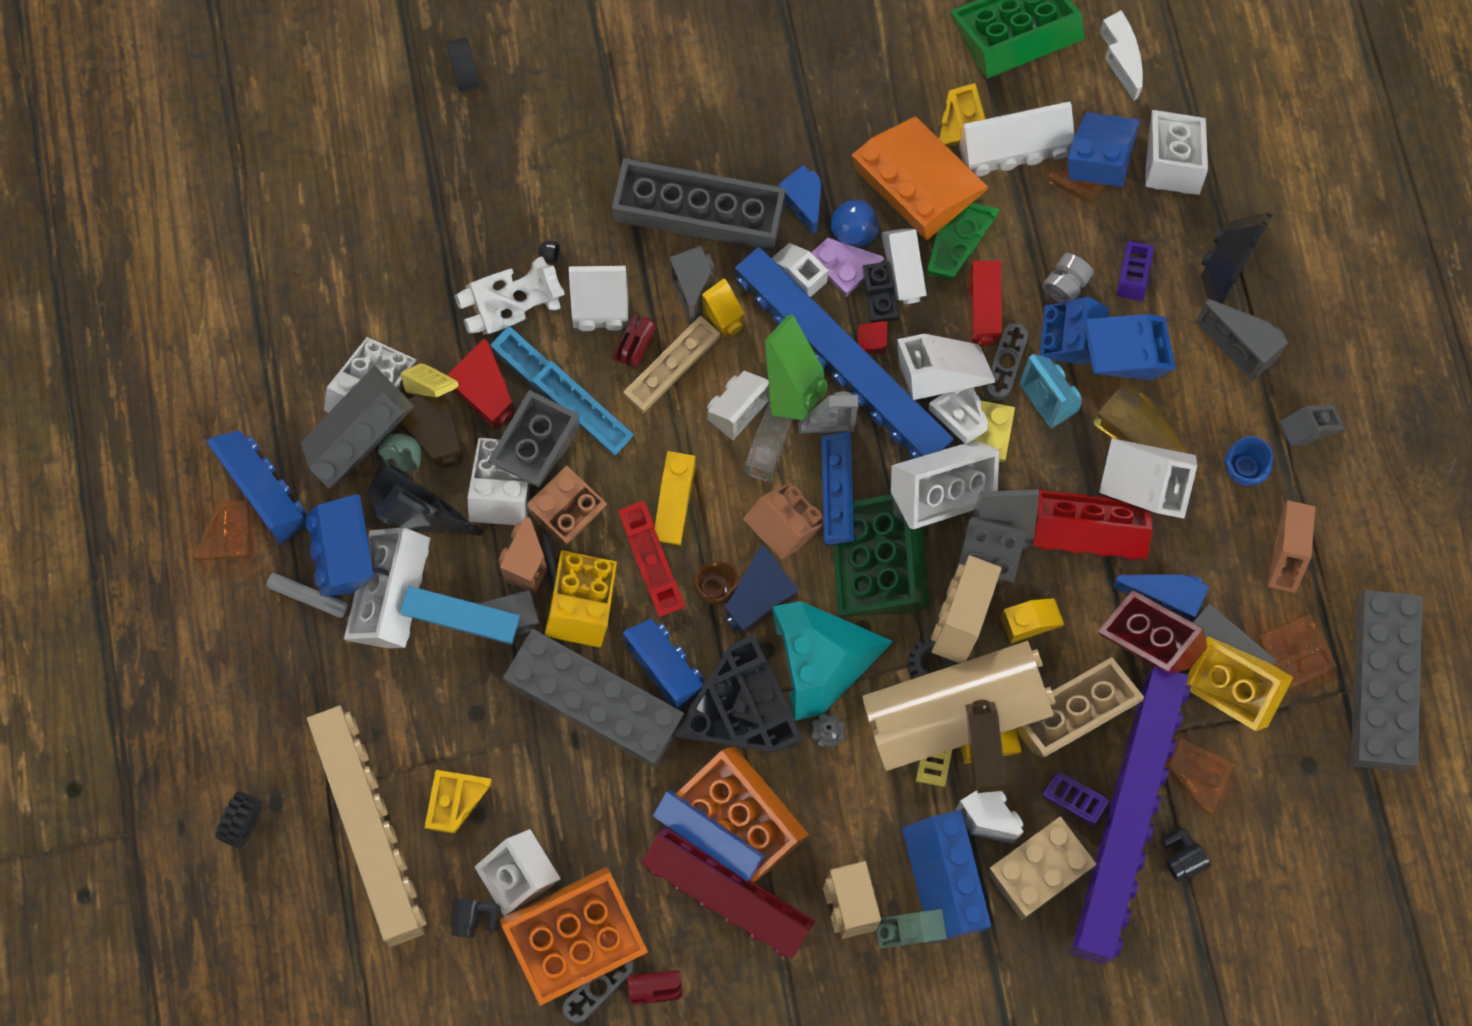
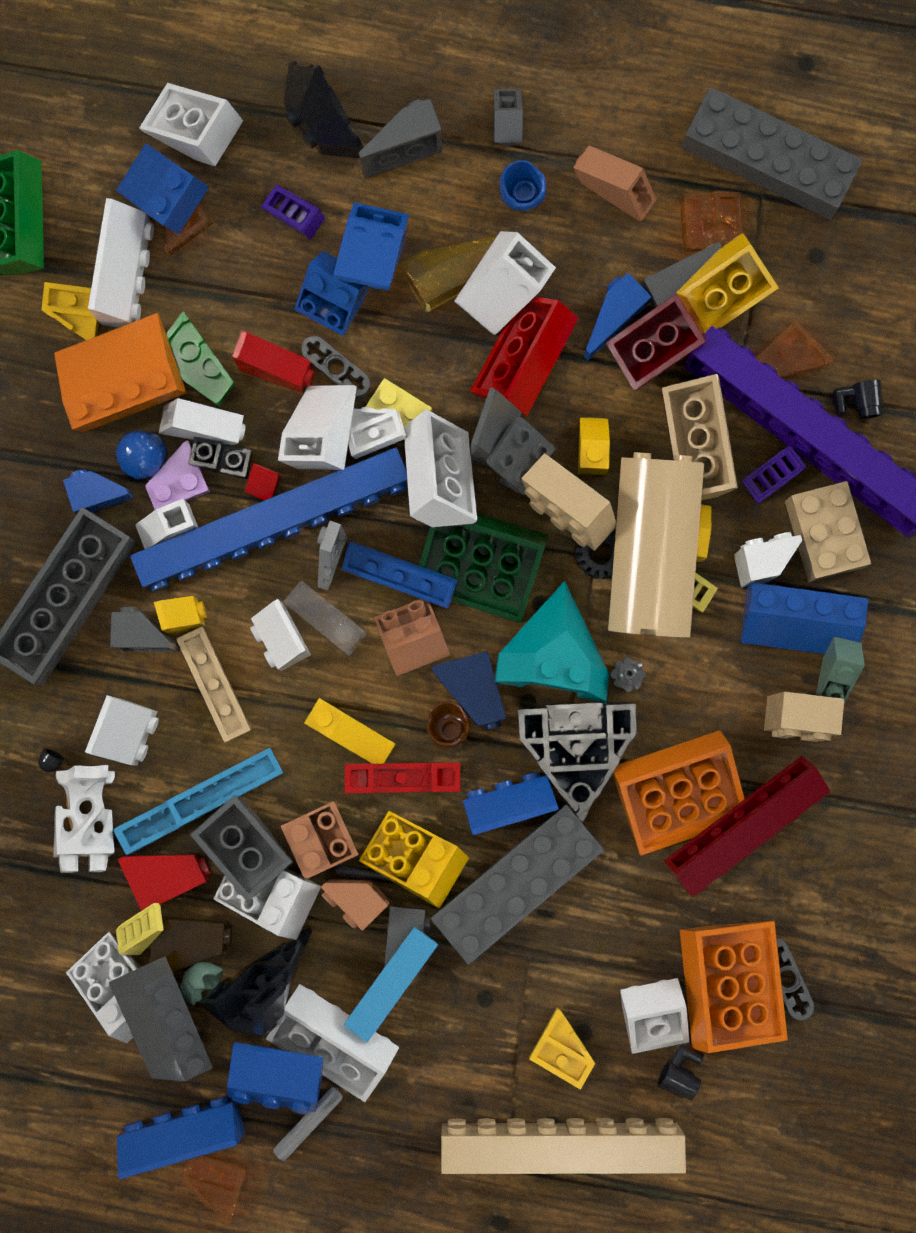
camera: 65 degrees left, 10 degrees up
dark red arm [612,314,656,369] -> none
dark red arm [627,970,683,1005] -> none
tile [653,790,765,882] -> none
bright green slope [765,315,827,420] -> none
dark brown slope [965,699,1007,794] -> none
medium azure slope [1019,354,1082,429] -> none
light grey wheel [1042,253,1094,303] -> none
white slope [1099,10,1143,101] -> none

